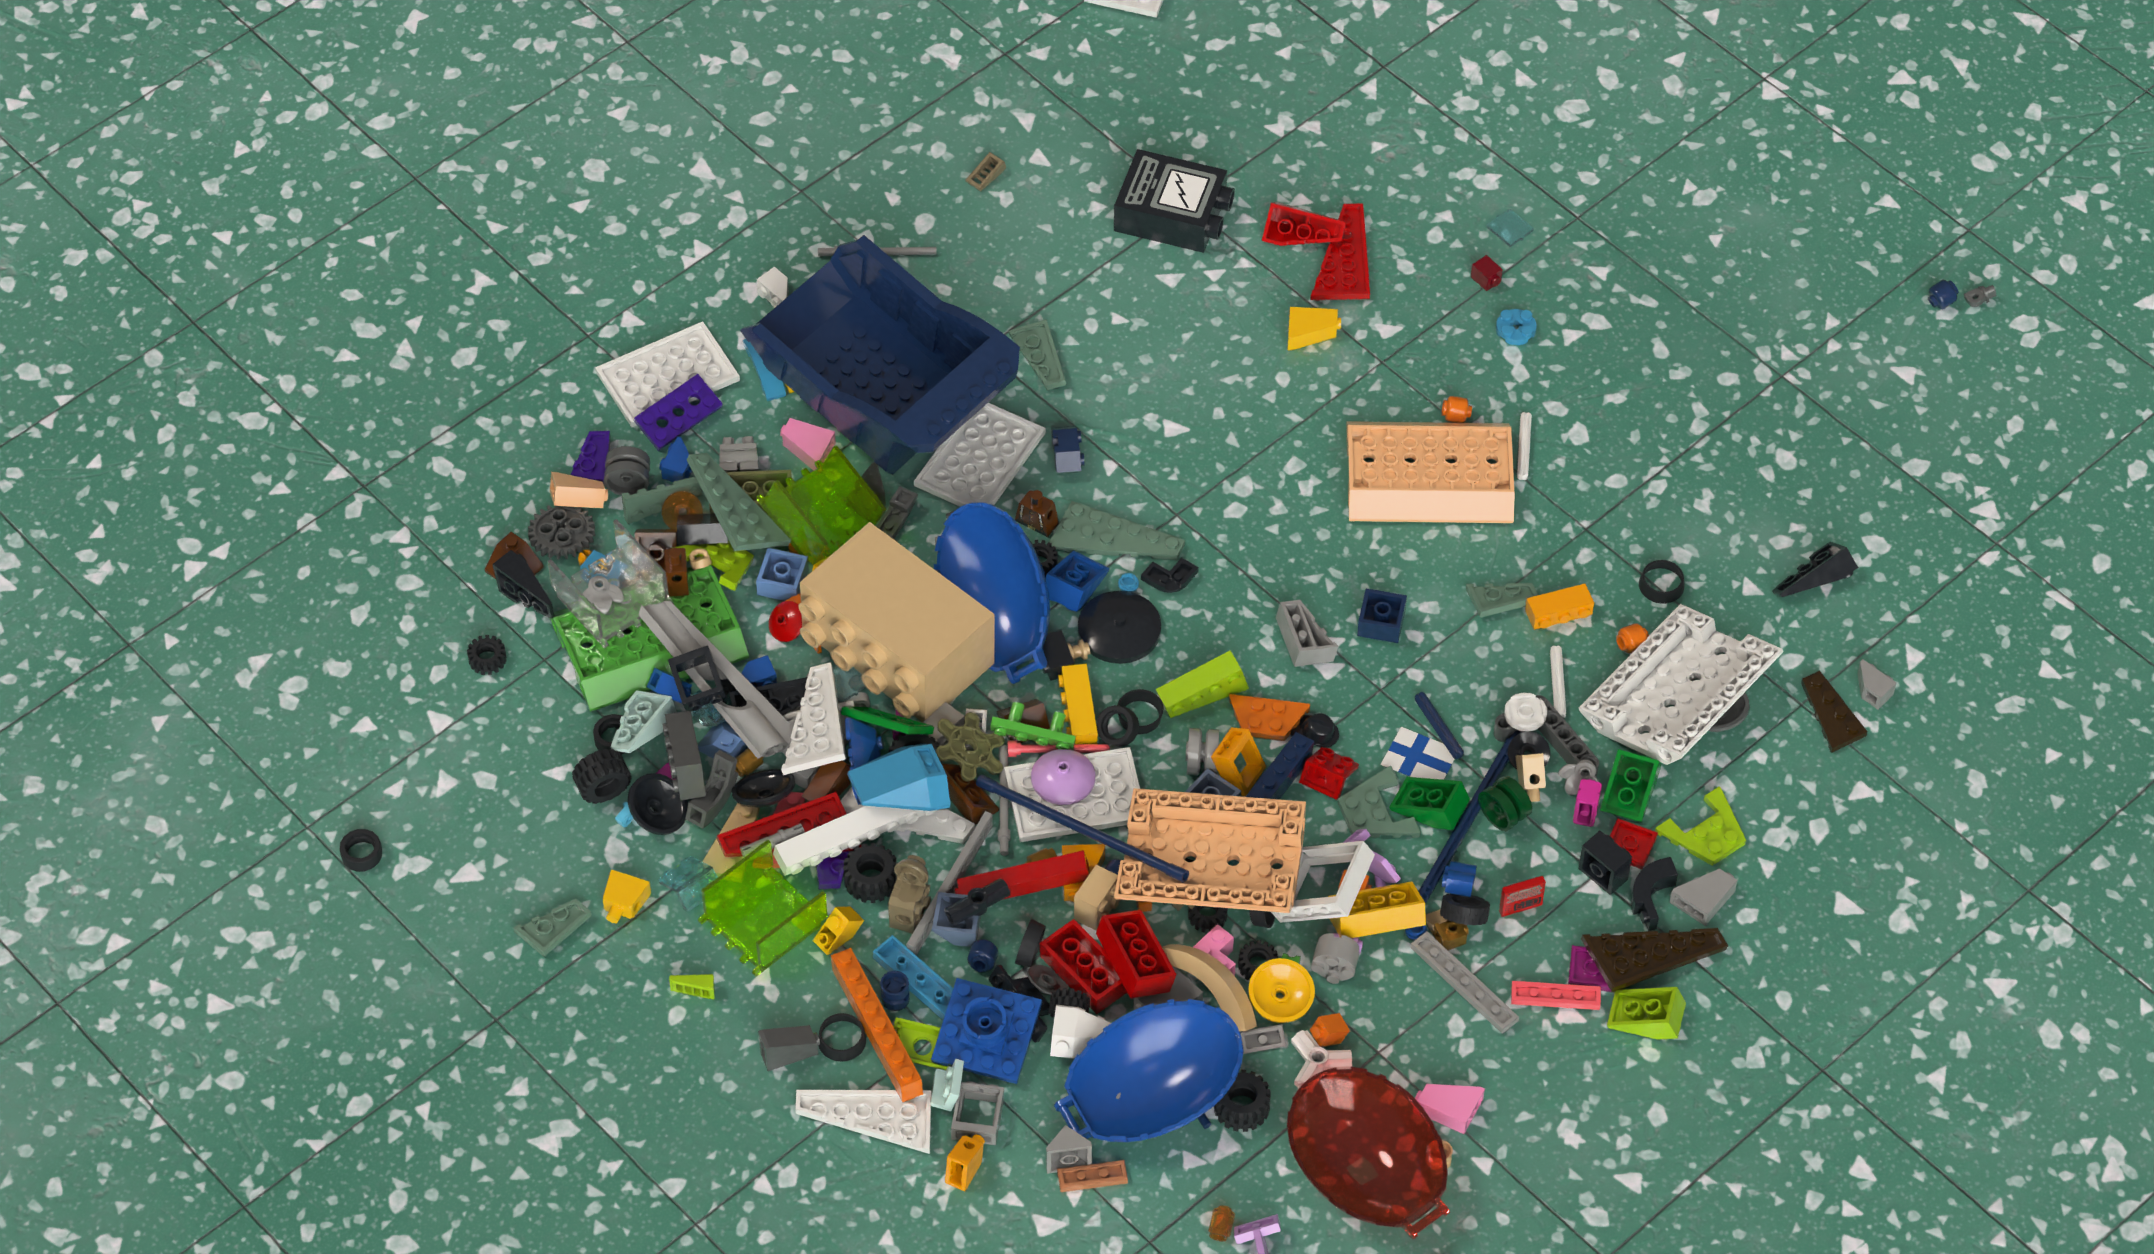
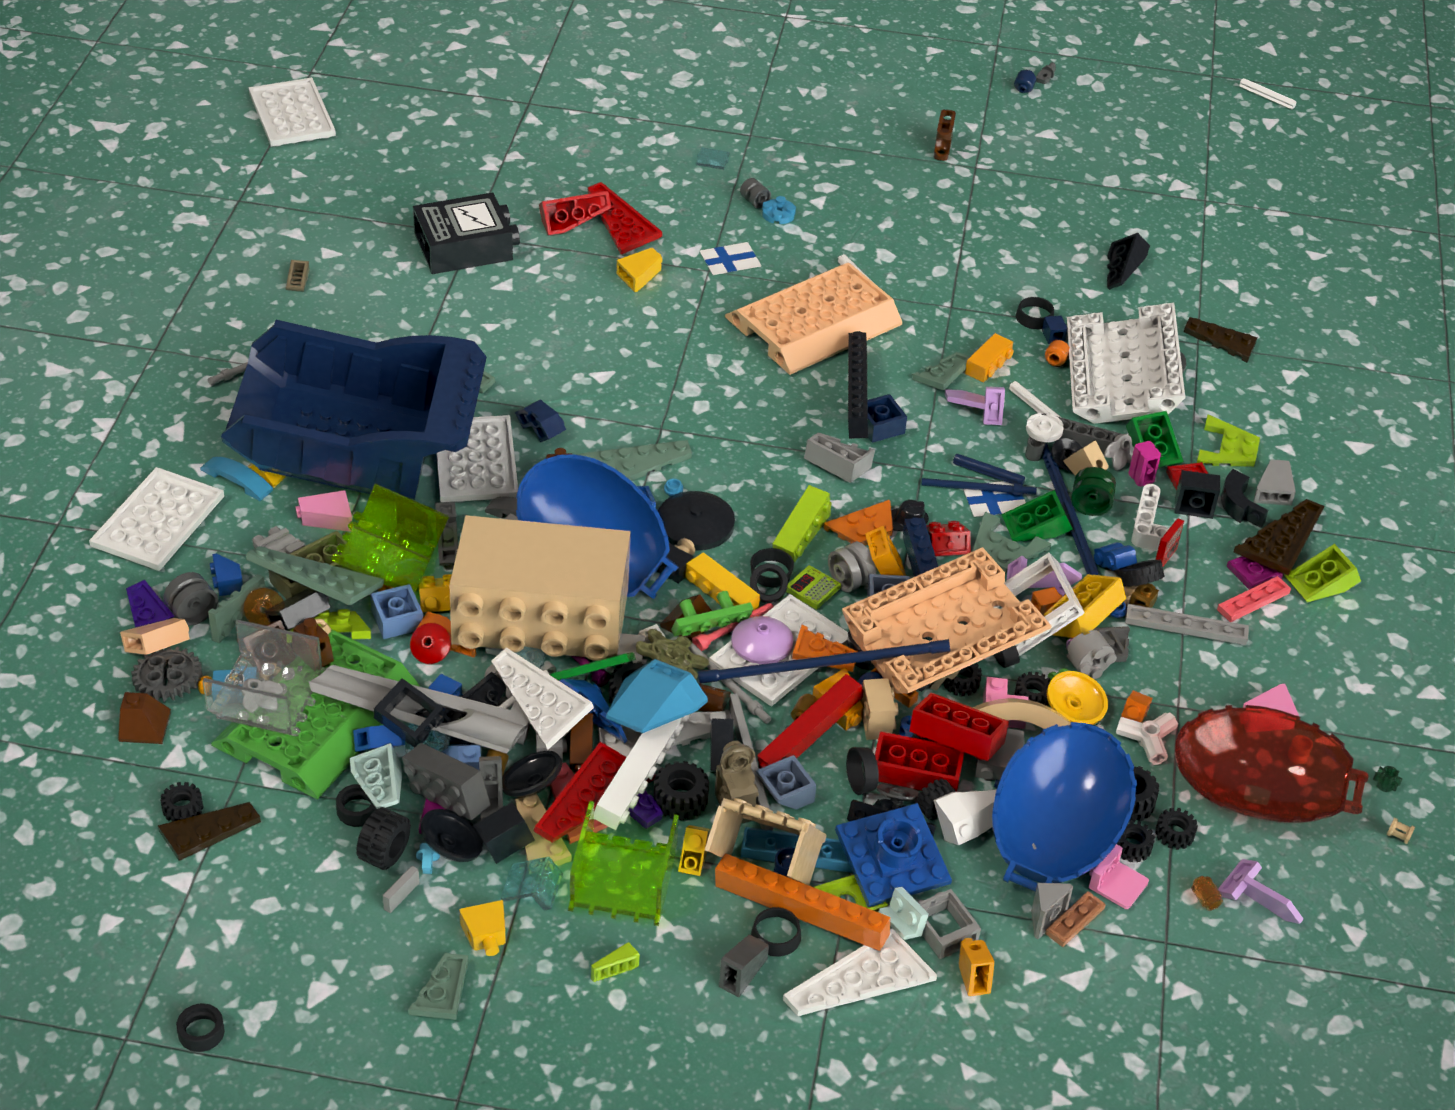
camera: 40 degrees left, 10 degrees down
black wedge [493,550,555,619] -> none
dark purple plate [633,374,723,451] -> none
light grey pin [740,823,805,860] -> none
white slope [757,267,789,308] -> none
black piece [944,878,1010,926] -> none
dark blue head [967,940,998,972] -> none
black plate [1141,557,1199,593] -> none
orange head [1442,396,1472,423] -> none
dark red brick [1471,255,1503,291] -> none
light grey slope [1857,659,1896,710] -> none
none -> dark brown wing [158,802,261,861]
none -> light grey tile [383,866,419,913]
none -> black slope [473,802,535,864]
none -> white sticker [700,242,761,275]
none -> tan windscreen [705,798,826,885]
none -> black slope [710,718,734,776]
none -> dark grey wheel [740,178,771,208]
none -> lime tile [786,565,841,610]
none -> orange wing [792,625,857,672]
none -> black brick [848,331,868,439]
none -> dark blue bar [921,478,1037,496]
none -> reddish brown piece [934,109,956,161]
none -> lavender piece [945,387,1005,425]
none -> dark blue brick [1042,315,1068,344]
none -> bright pink bracket [1089,844,1149,909]
none -> dark grey wing [1094,626,1130,662]
none -> black tyre [1117,820,1155,862]
none -> white beam [1131,484,1169,551]
none -> black tyre [1155,808,1198,850]
none -> clear green gear [1373,766,1402,792]

